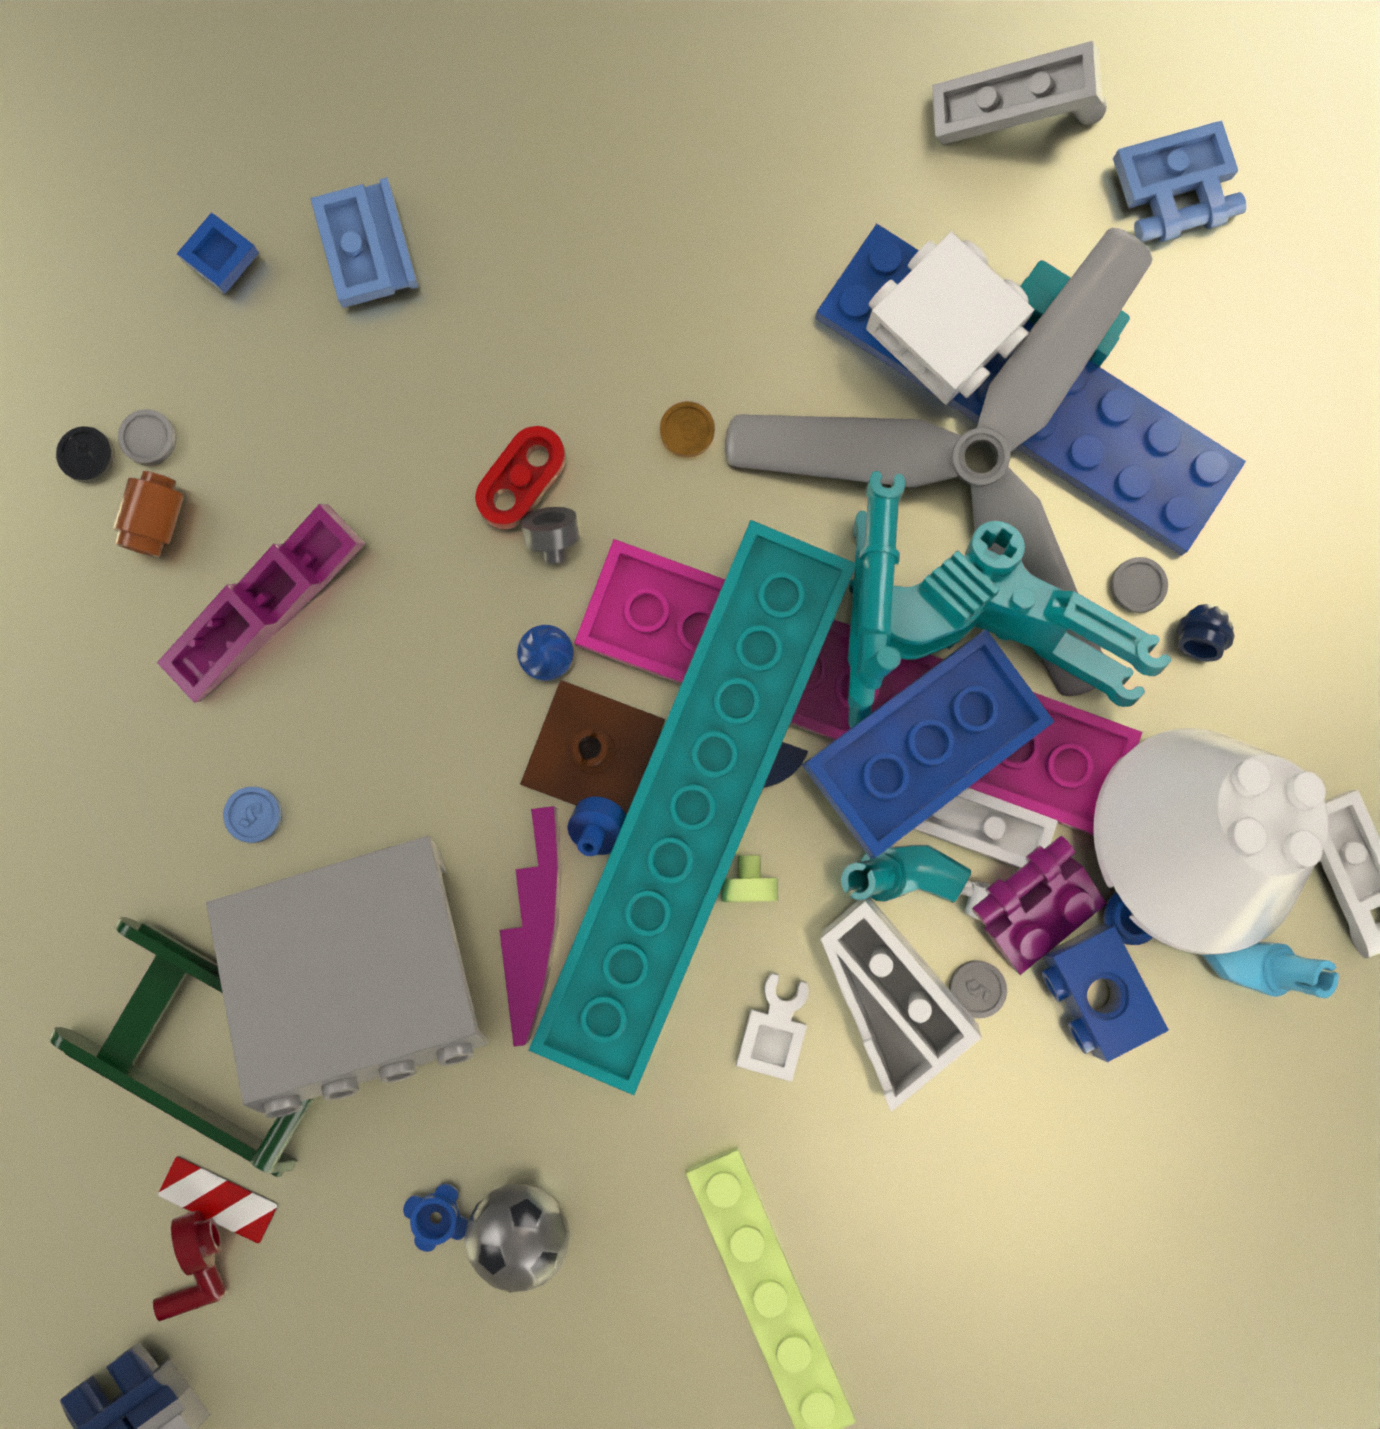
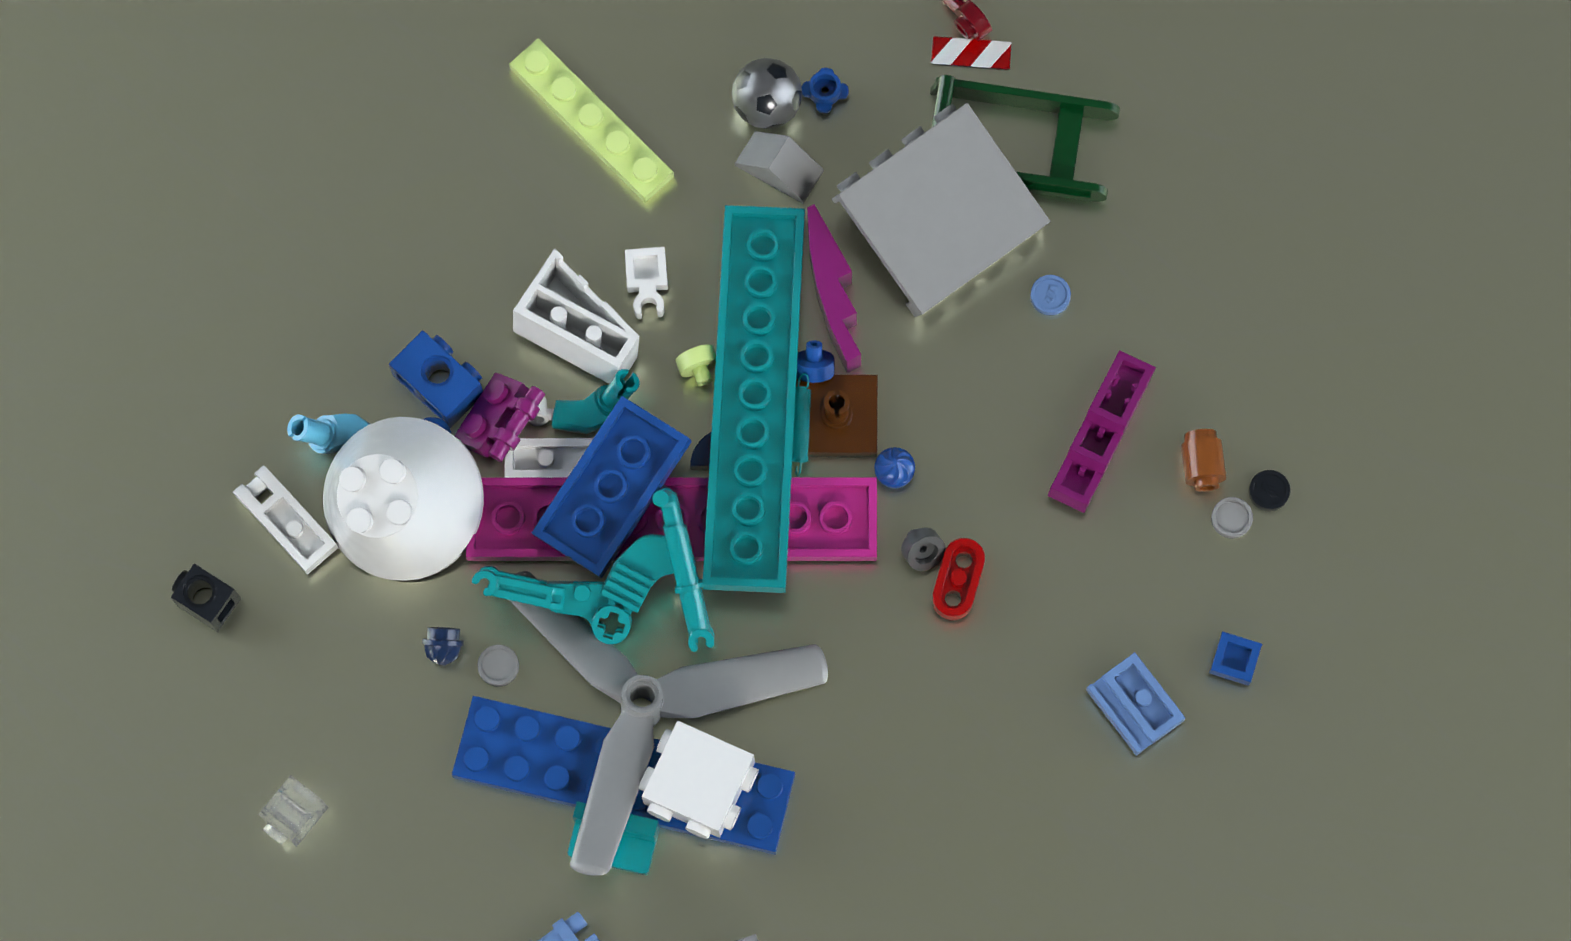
camera: 165 degrees right, 10 degrees down
pearl gold piece [660,401,715,458] -> none
light grey piece [949,961,1007,1018] -> none
none -> light grey slope [735,131,824,204]
none -> teal piece [793,373,811,477]

